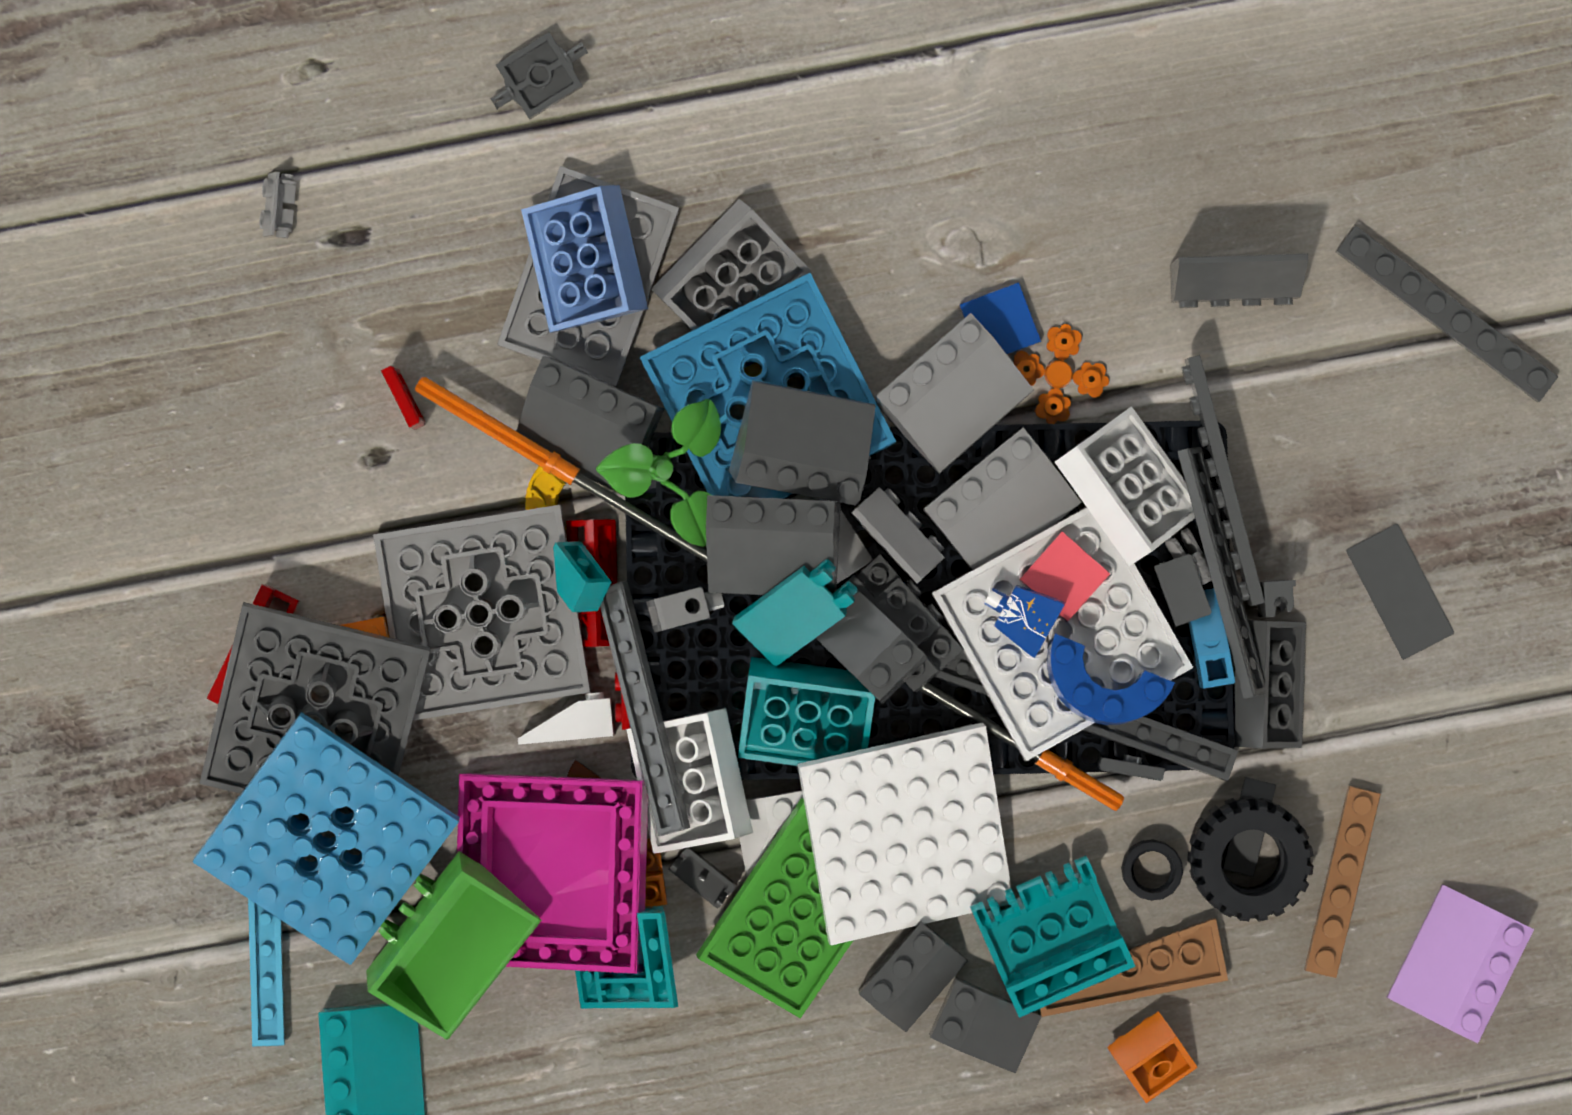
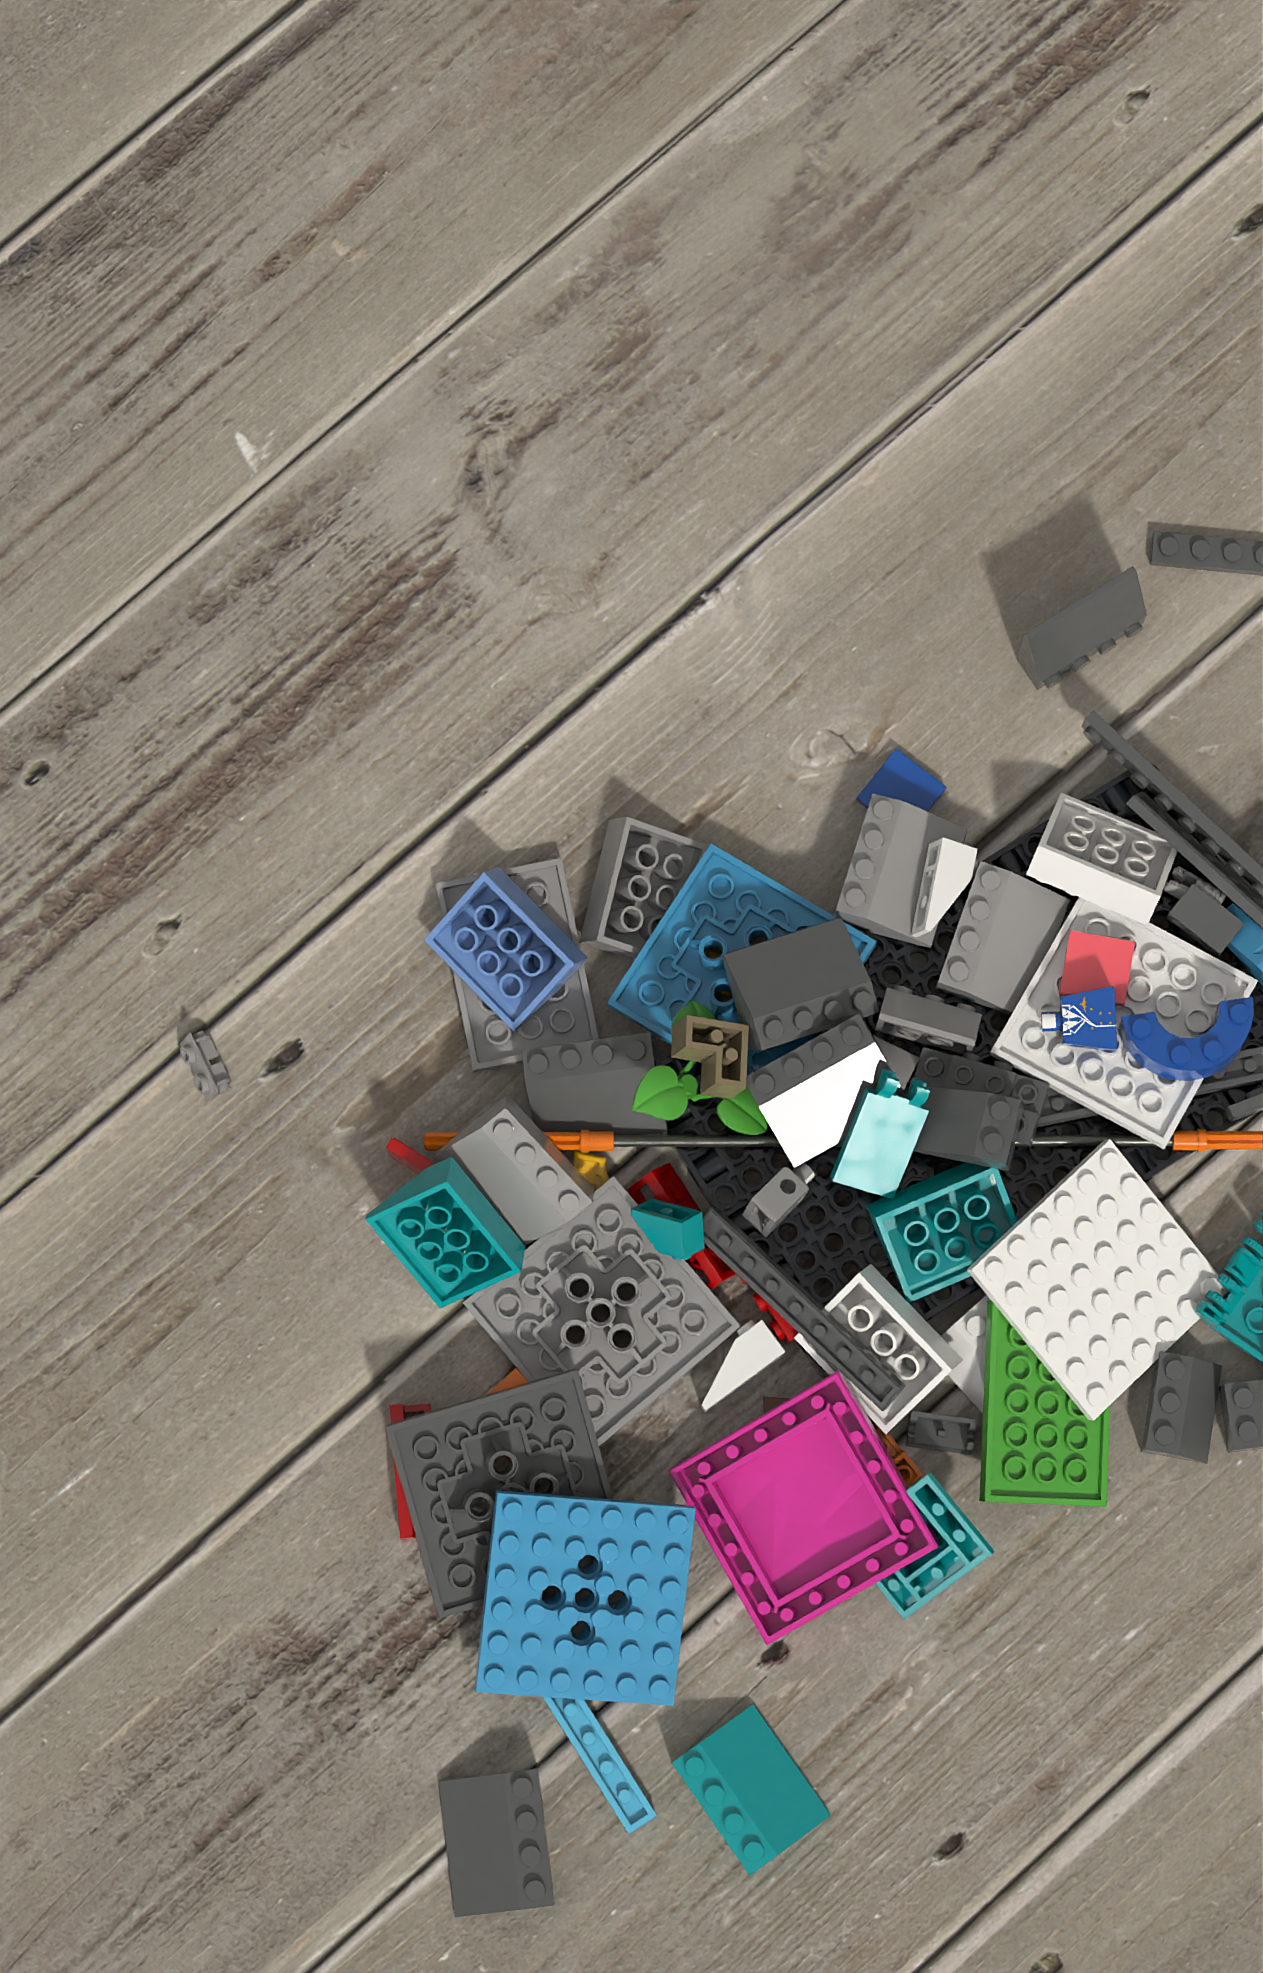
camera: 35 degrees left, 10 degrees down
bright green piece [366,851,542,1040] -> none
dark grey plate [490,32,588,120] -> none
orange plant [1013,324,1109,424] -> none
none -> teal slope [365,1156,525,1309]
none -> light grey slope [433,1094,594,1246]
none -> dark grey slope [439,1768,555,1917]
none -> dark tan brick [671,1015,749,1099]
none -> white slope [911,837,978,937]

